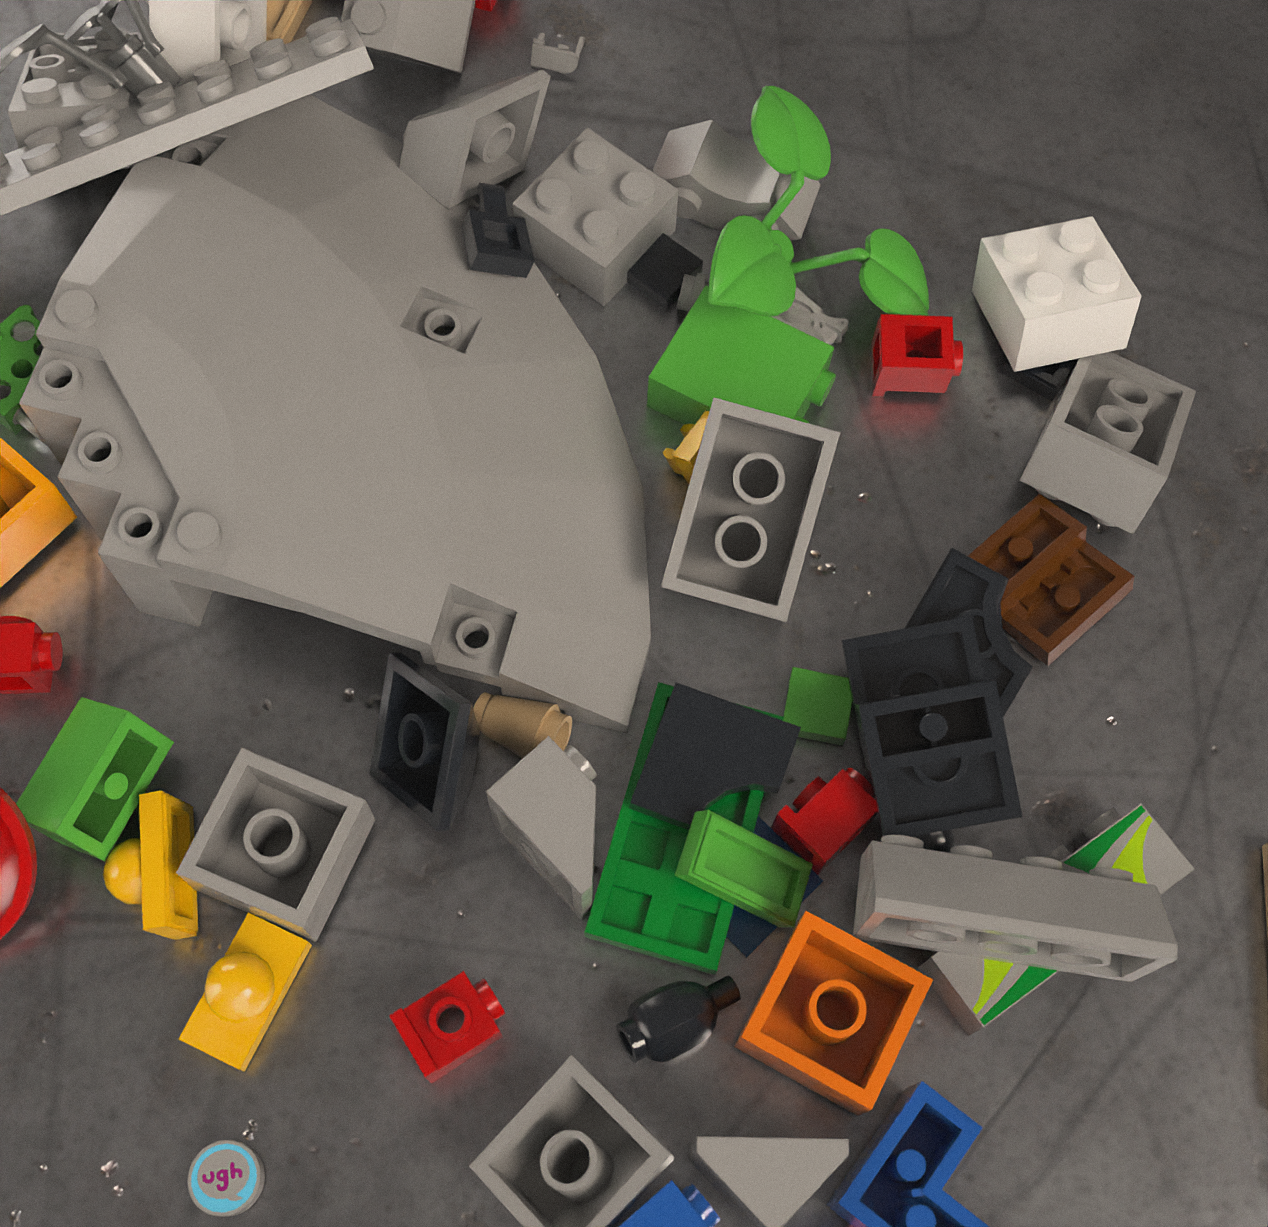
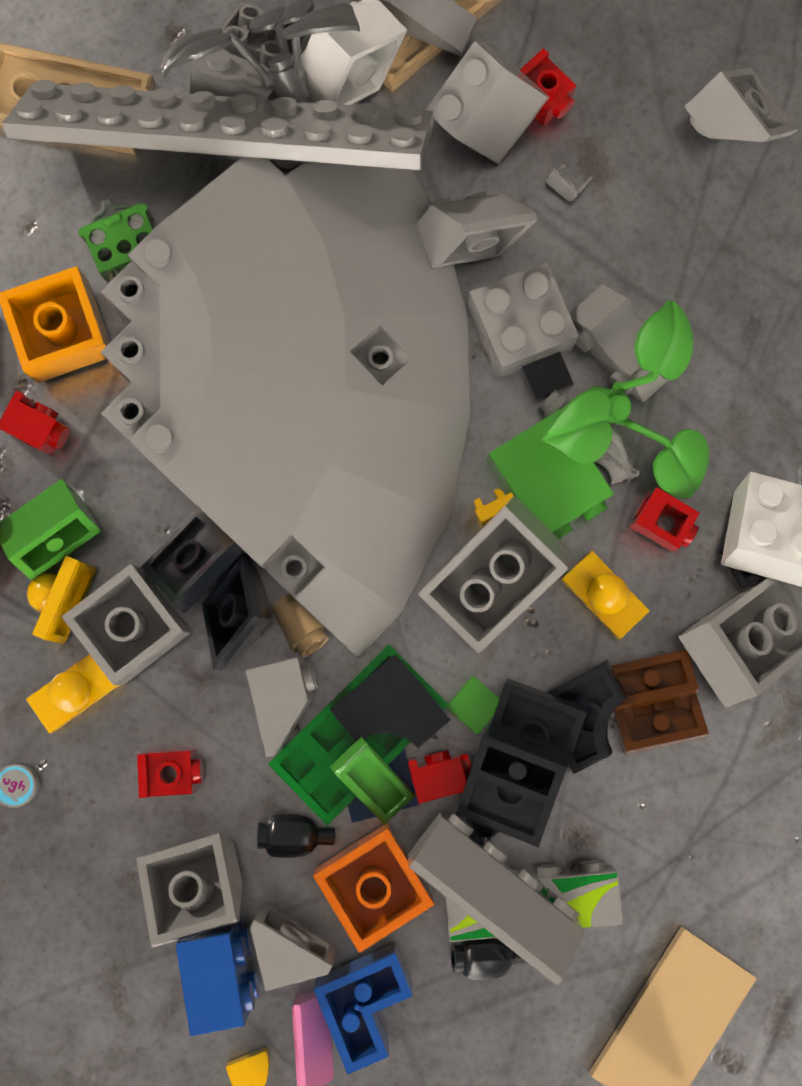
camera: 30 degrees right, 15 degrees up
black plate [462,182,535,278] -> none
none -> black tile [141,507,244,613]
none -> black plant [451,938,529,980]
none -> yellow tile [560,551,650,640]

